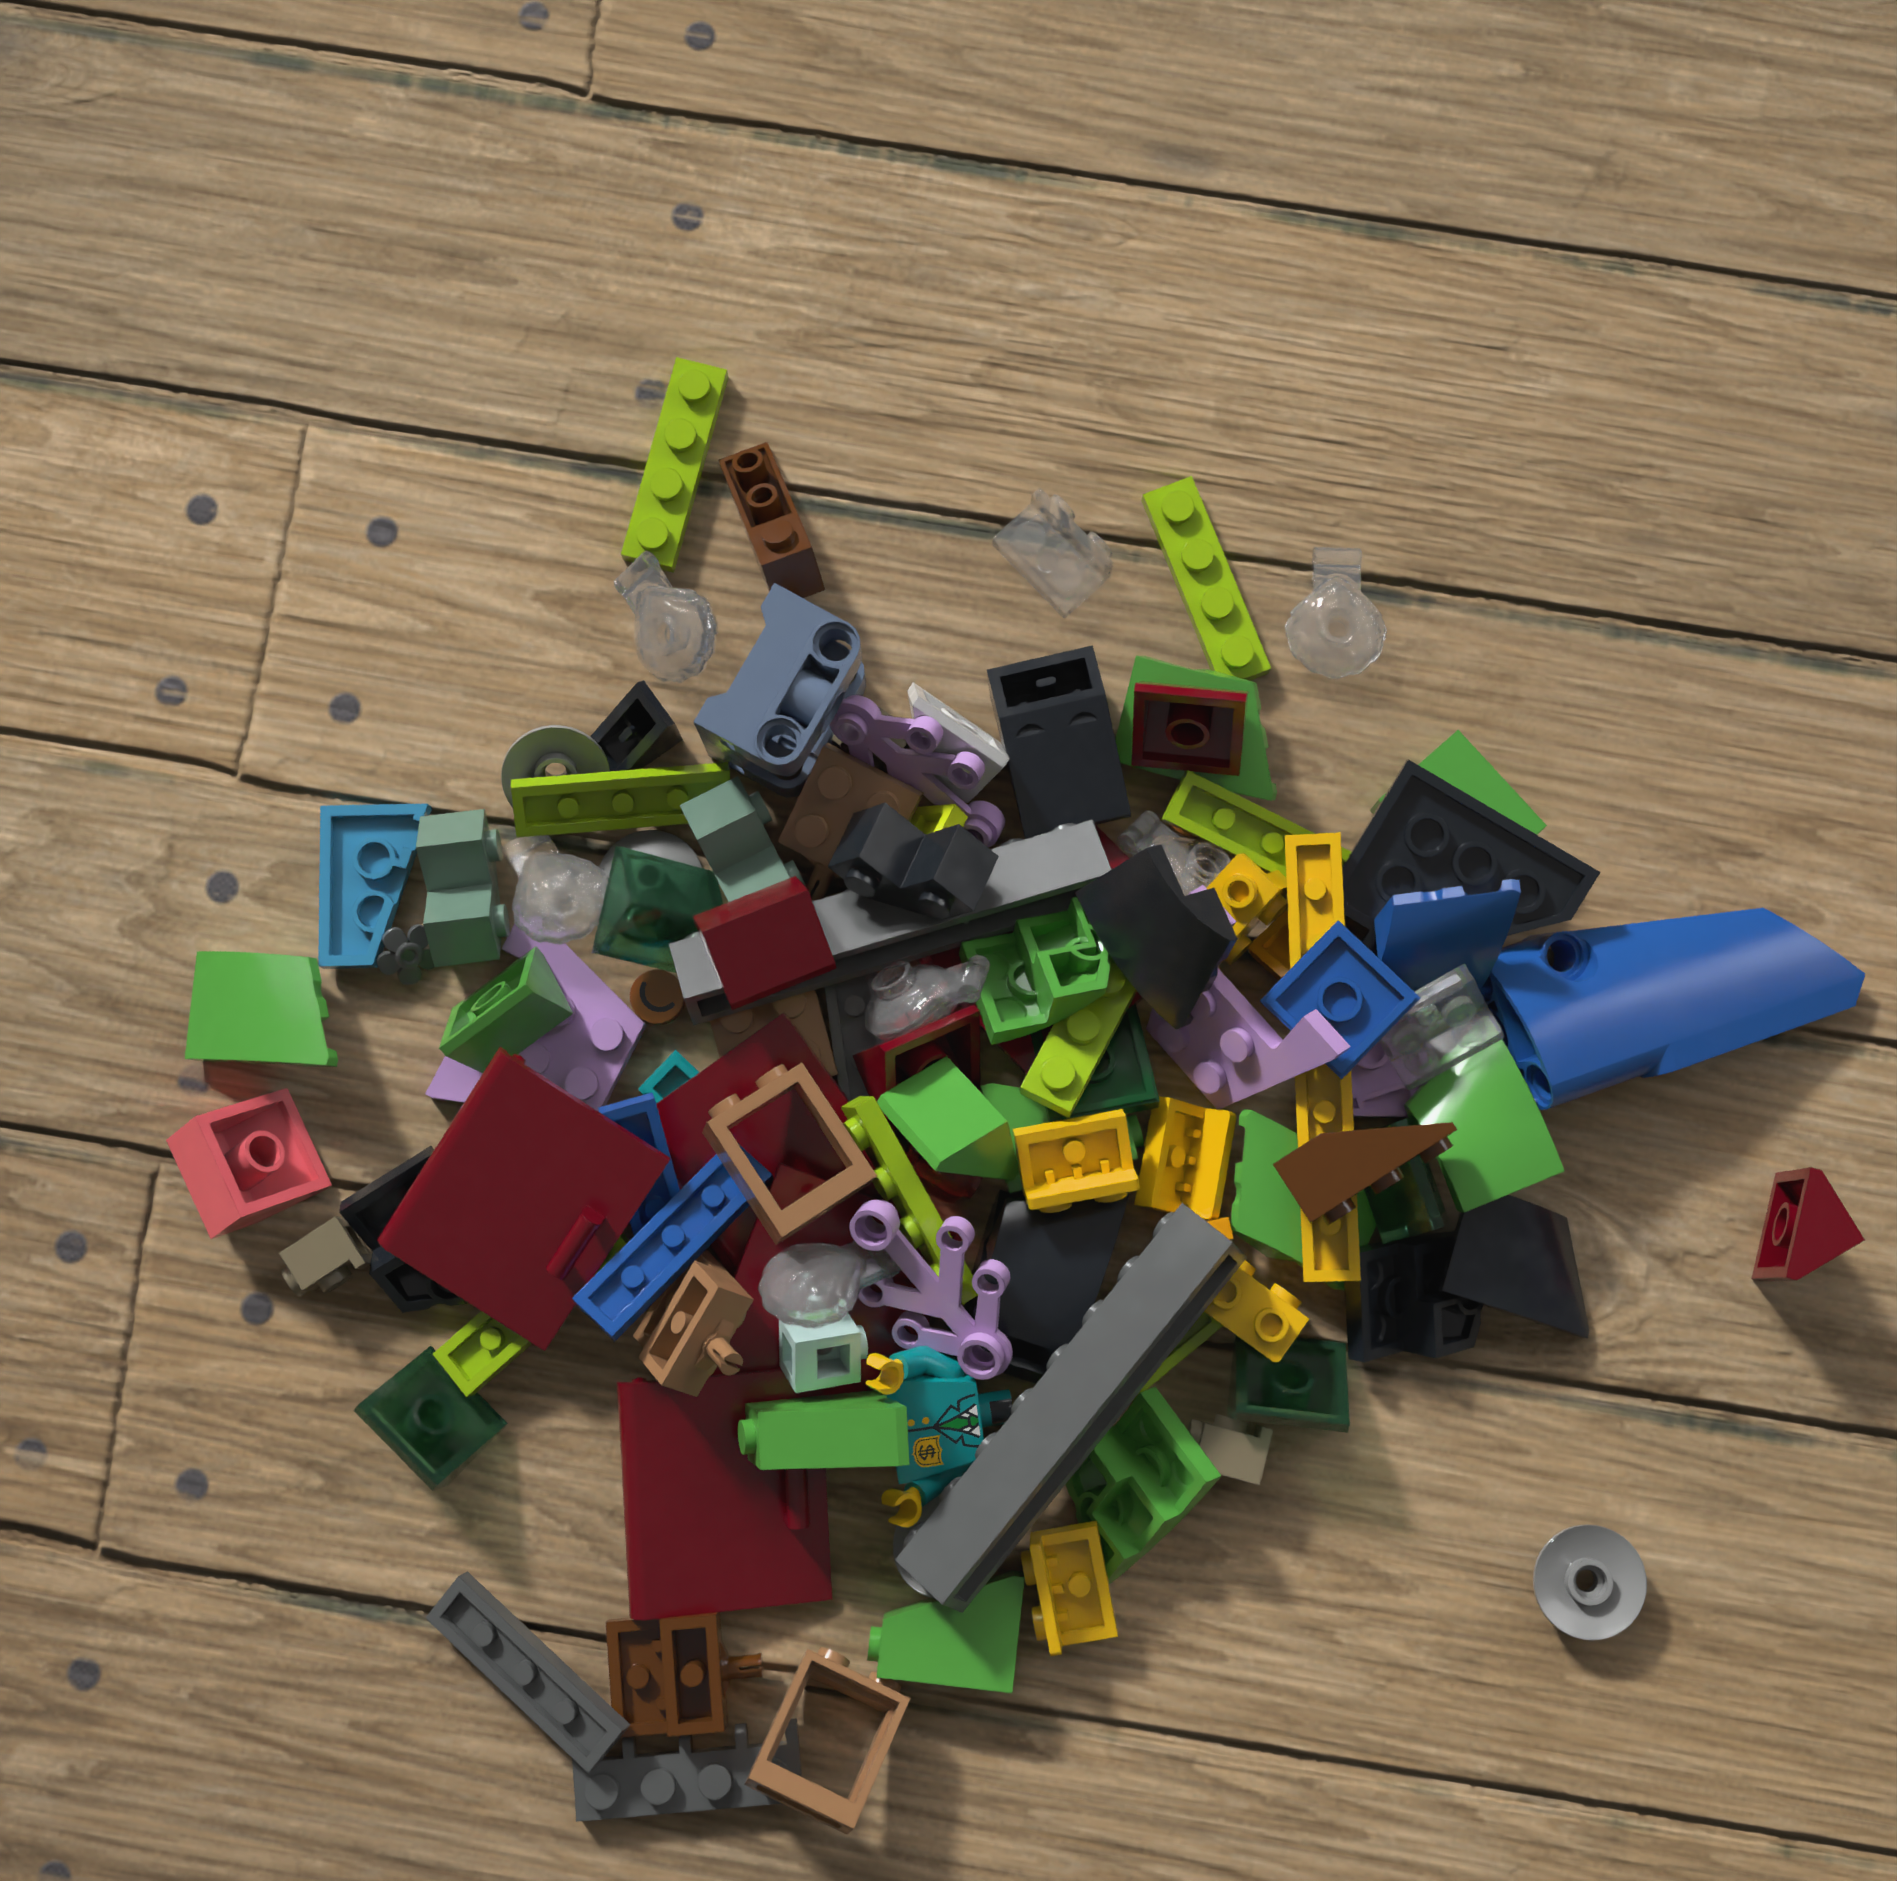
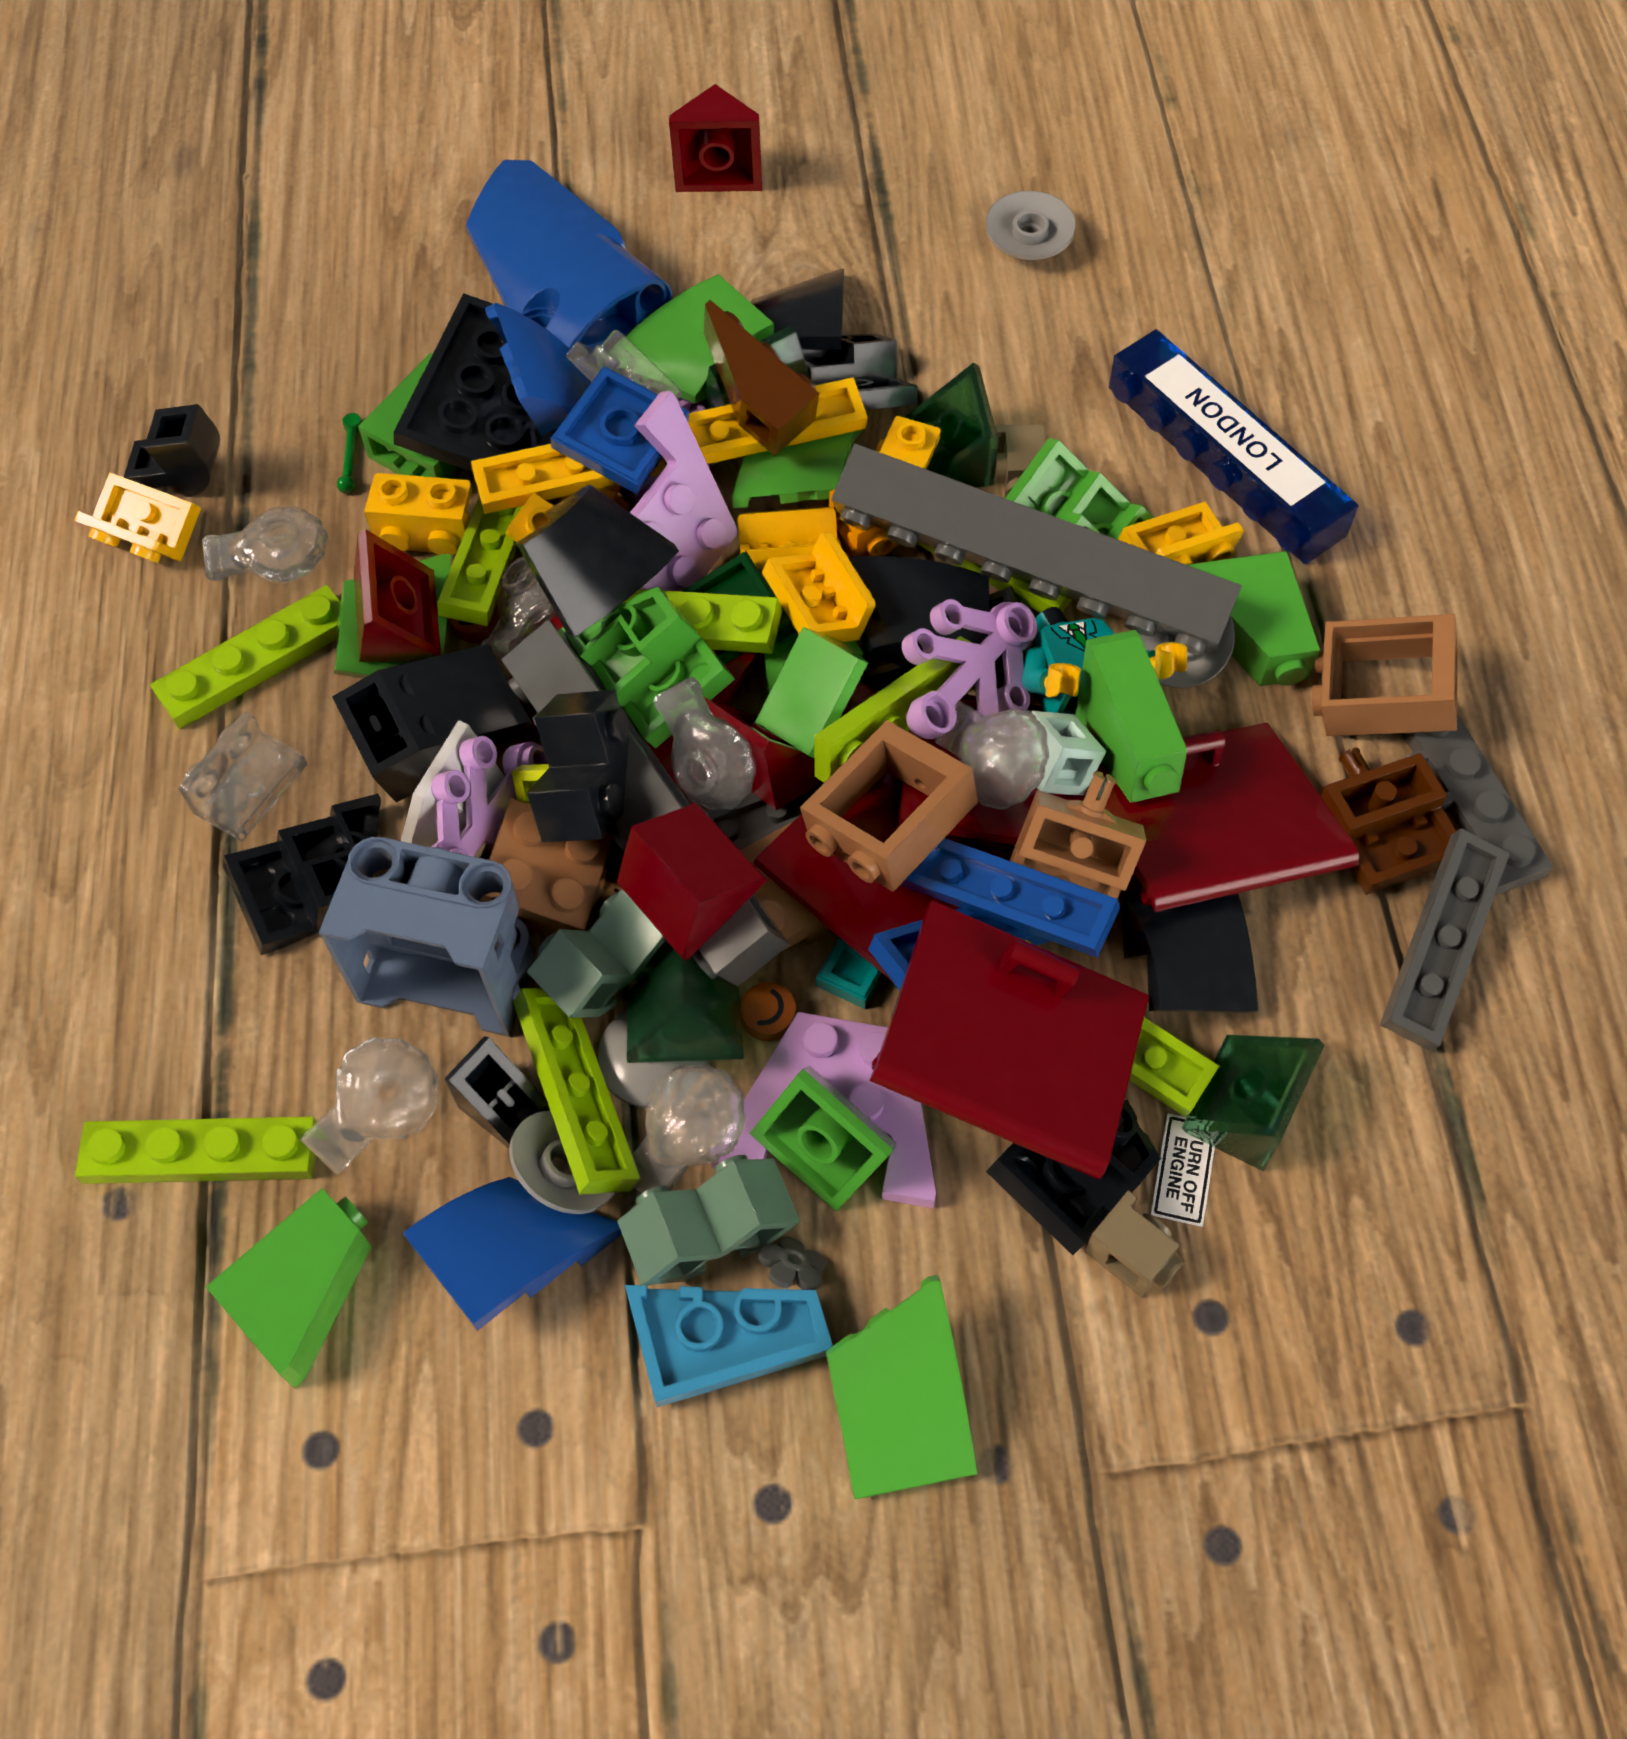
camera: 105 degrees left, 20 degrees down
coral slope [166,1088,332,1239] -> none
reddish brown slope [718,442,825,598] -> none
none -> yellow bracket [74,472,201,564]
none -> black brick [124,404,220,497]
none -> bright green slope [206,1188,372,1388]
none -> black slope [223,793,381,955]
none -> green hinge [336,413,362,494]
none -> yellow bracket [364,473,472,555]
none -> blue slope [403,1177,622,1331]
none -> clear blue brick [1108,329,1359,565]
none -> black slope [1122,893,1258,1013]
none -> white sticker [1151,1113,1218,1227]

